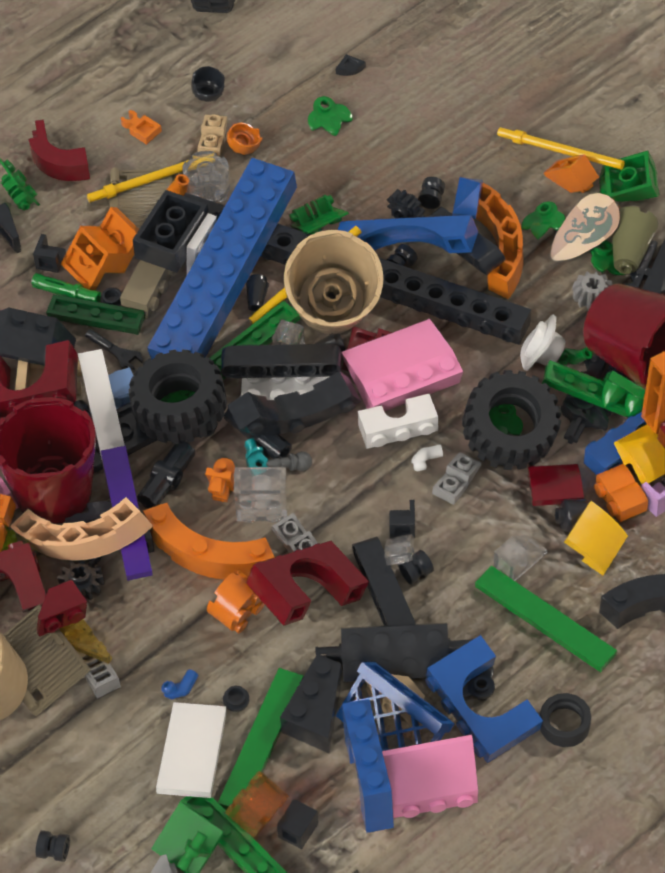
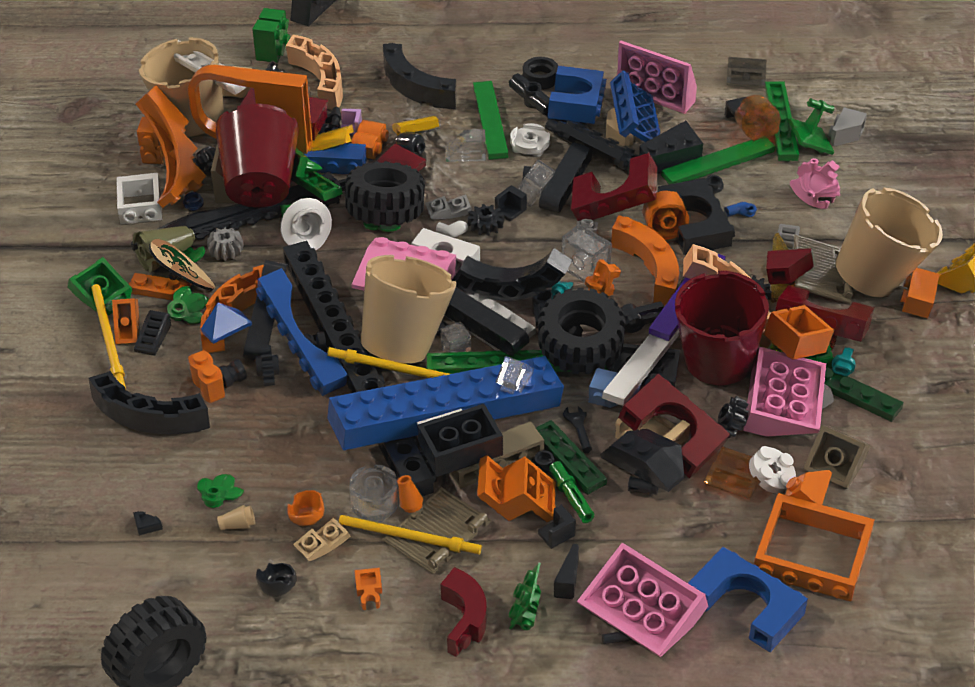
camera: 140 degrees left, 10 degrees down
black wheel [35,830,70,862] -> none
white tile [156,702,227,798] -> none
green hinge [289,195,349,235] -> none
blue arch [342,699,394,833] -> none
none -> black brick [88,371,210,434]
none -> black slope [134,310,171,356]
none -> orange brick [188,350,225,403]
none -> tan cone [217,505,255,531]
none -> black gear [467,204,504,236]
none -> clear slope [495,356,534,394]
none -> black piece [509,73,550,117]
none -> white plate [510,123,550,157]
none -> black arch [657,178,735,255]
none -> bright pink helmet [790,158,840,209]

